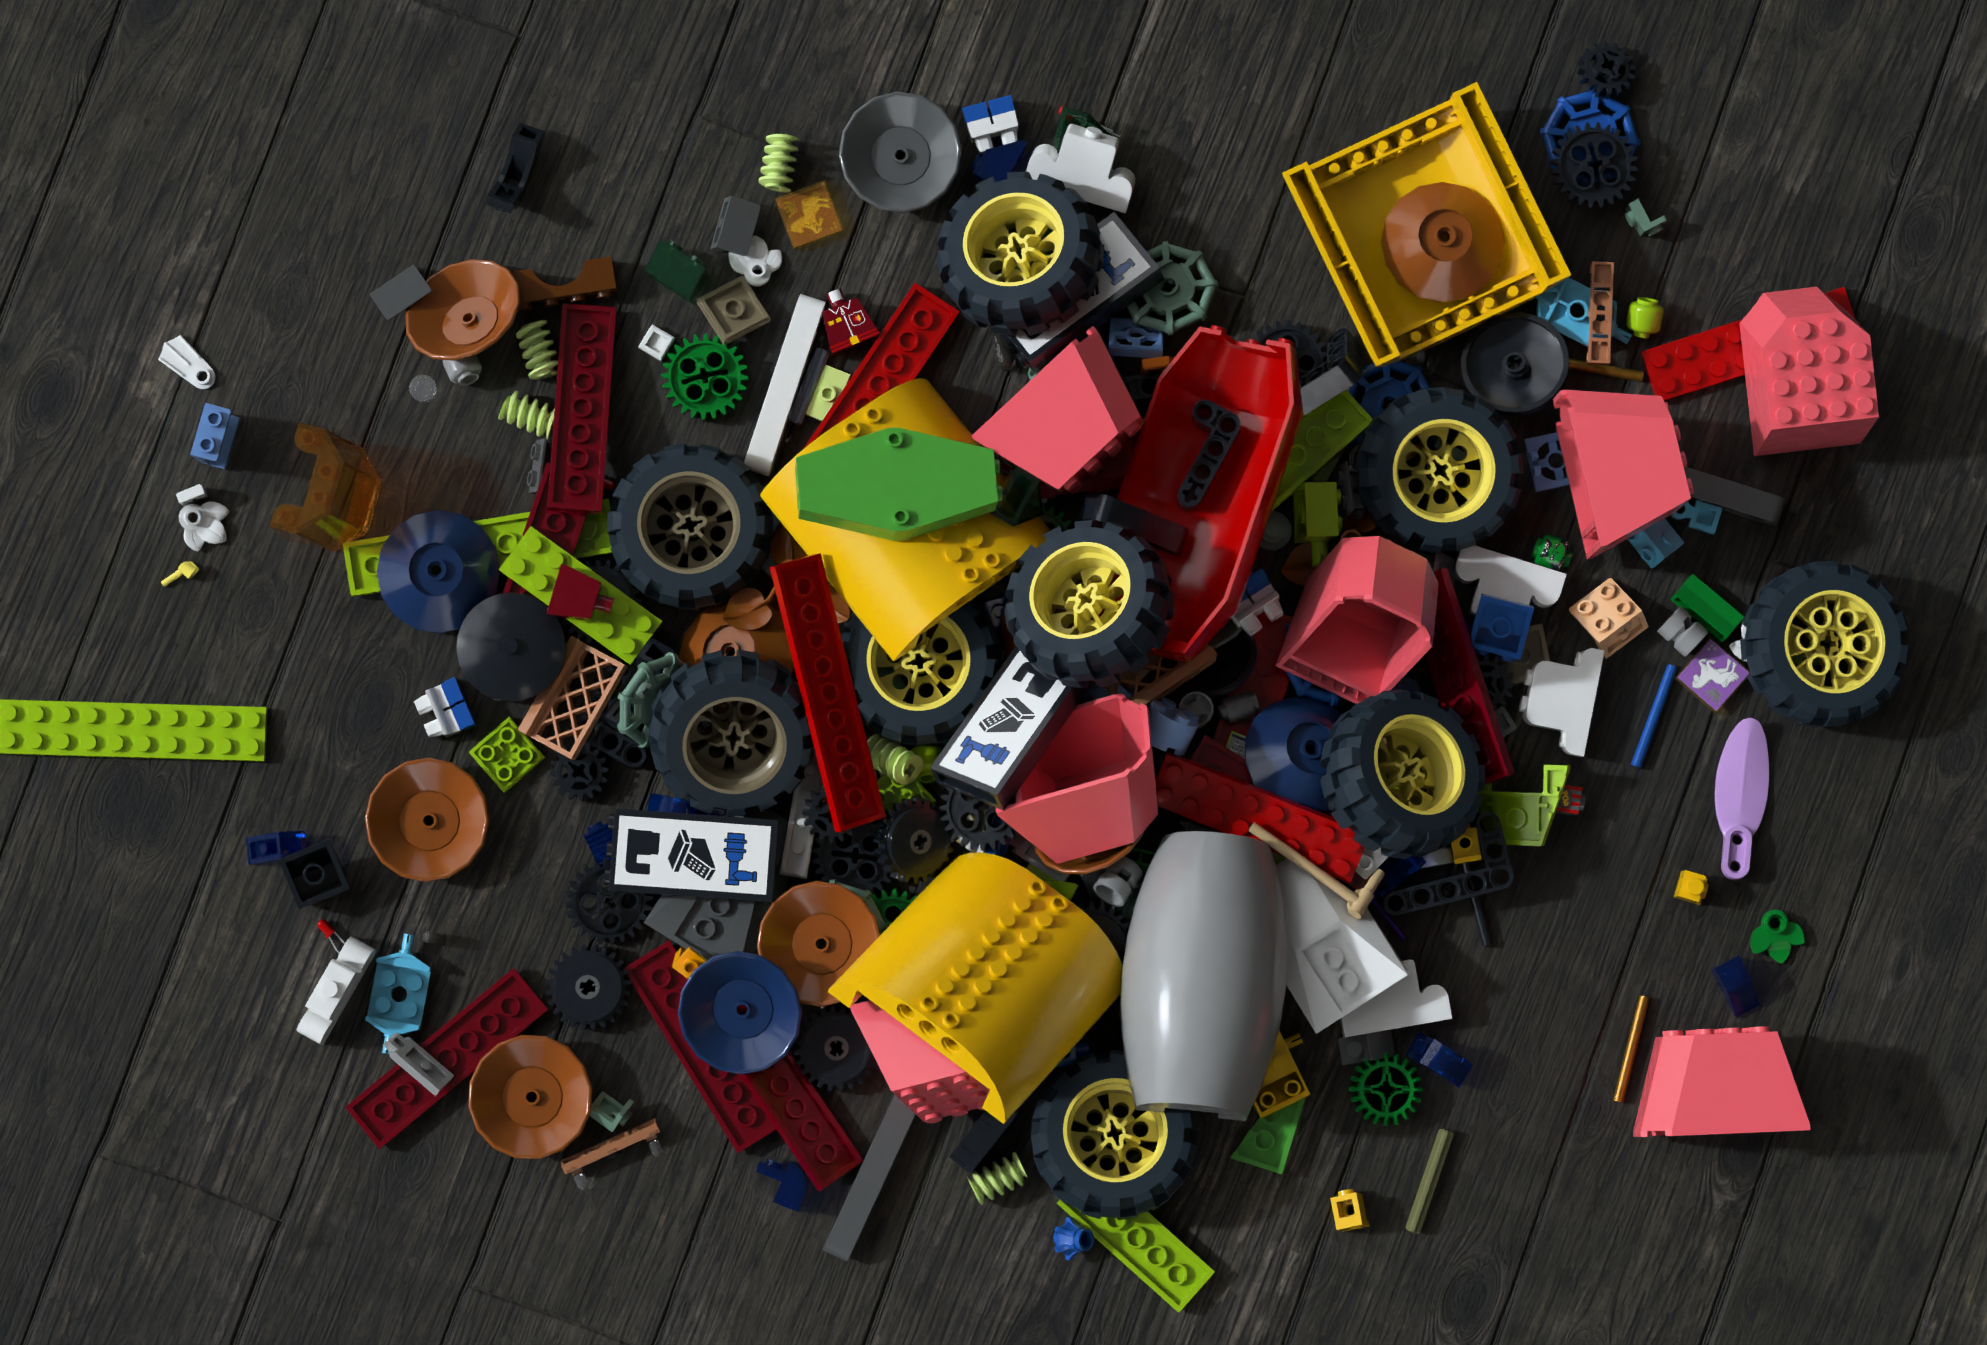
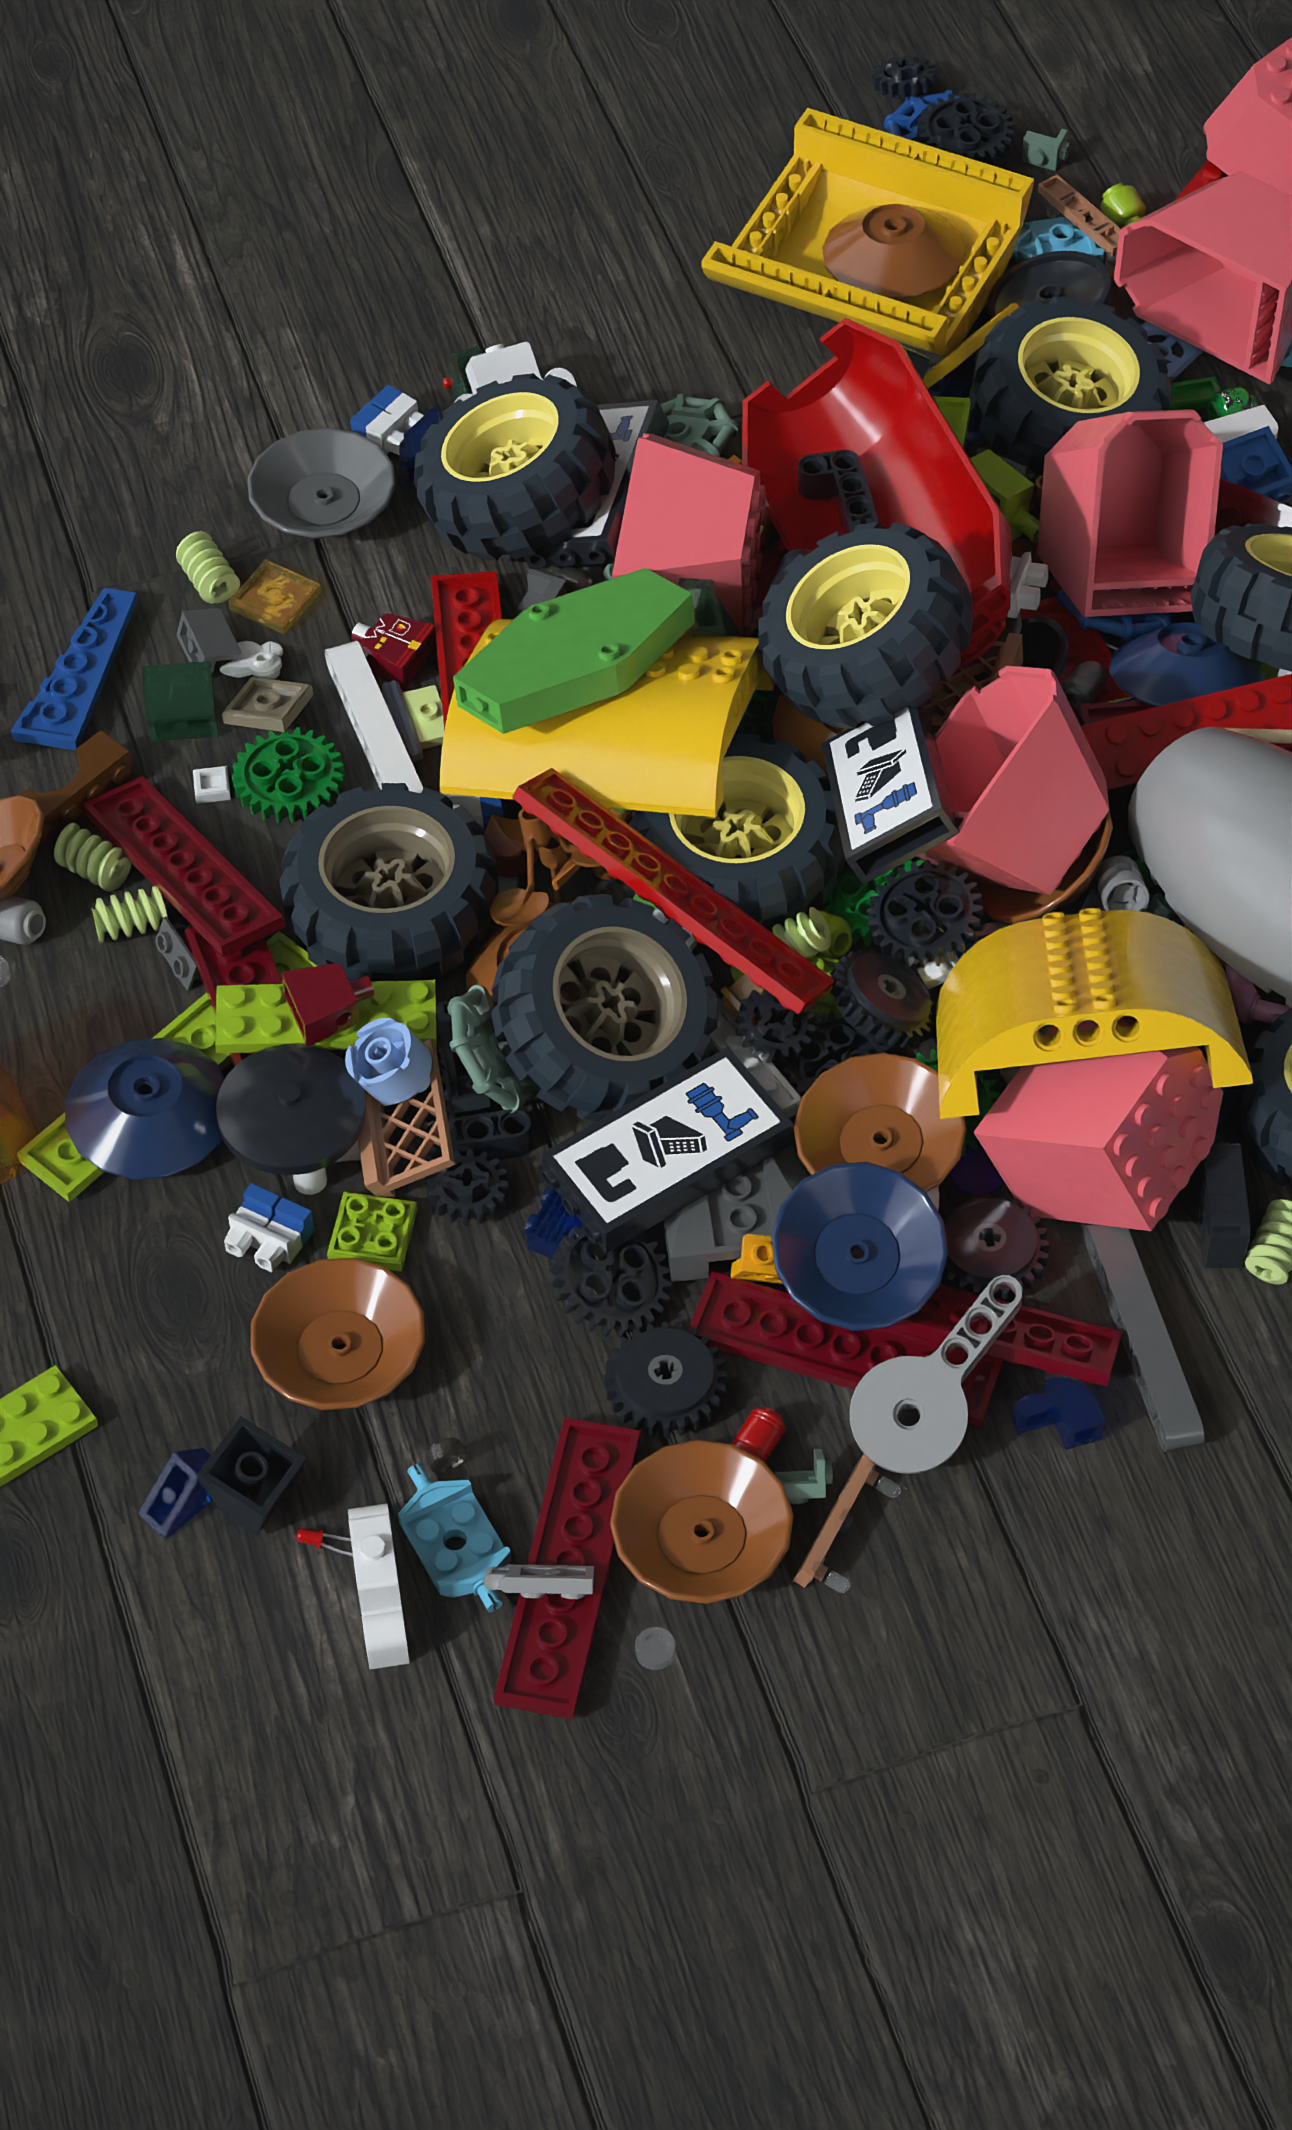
camera: 35 degrees left, 30 degrees down
none -> blue wing [11,588,138,751]
none -> light blue brick [345,1018,432,1106]
none -> dark grey panel [518,569,567,614]
none -> clear tile [635,1627,676,1670]
none -> red head [731,1407,786,1462]
none -> light grey beam [849,1275,1022,1474]
none -> yellow tile [923,303,1019,388]
none -> green tile [1168,376,1221,411]

